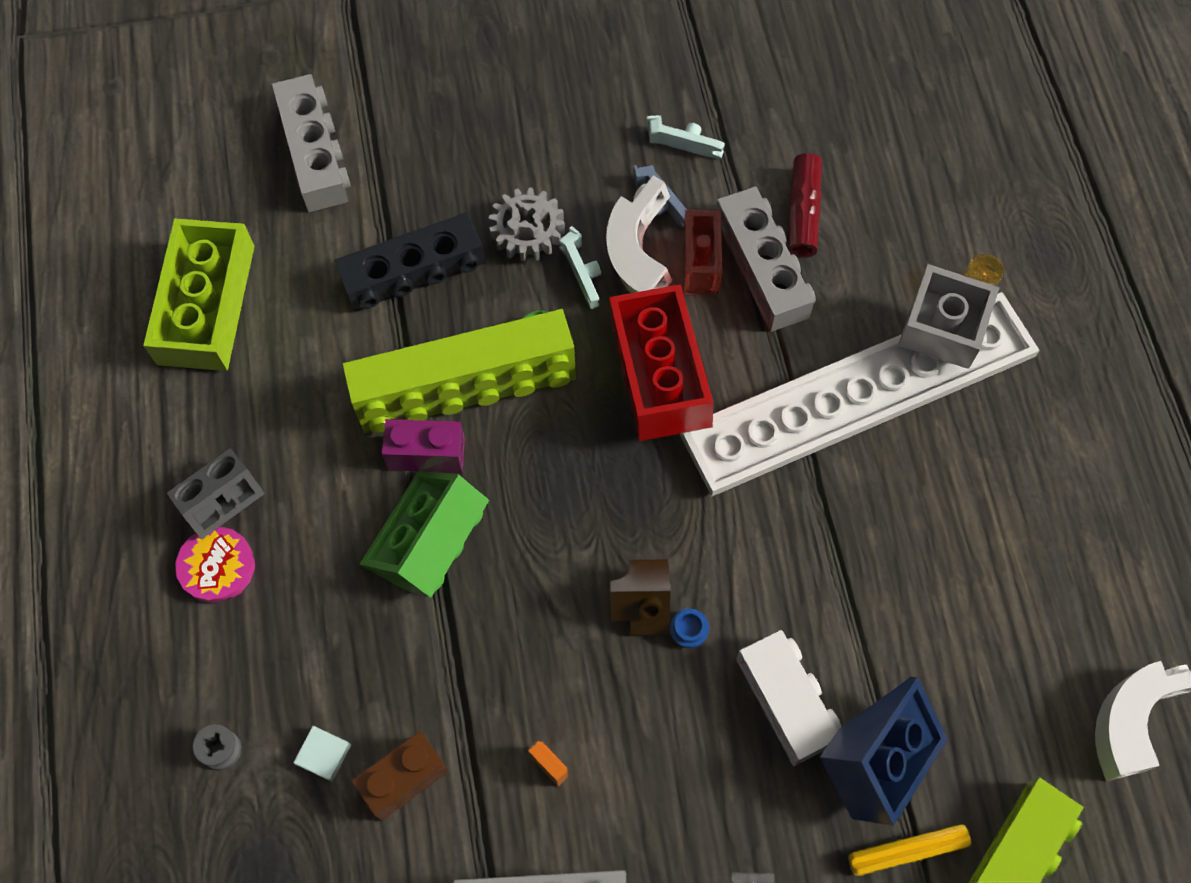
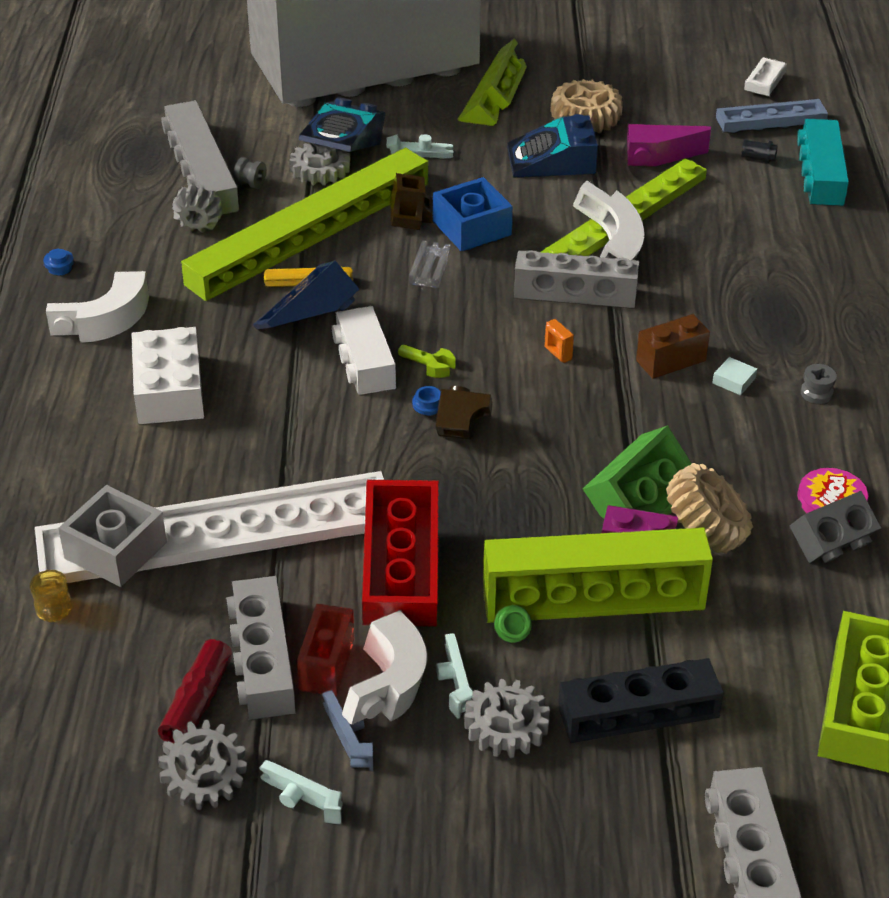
camera: 170 degrees left, 25 degrees down
none -> white brick [132,327,204,425]
none -> light grey gear [158,720,247,810]
none -> lime bar [398,345,456,378]
none -> tan gear [666,463,753,553]

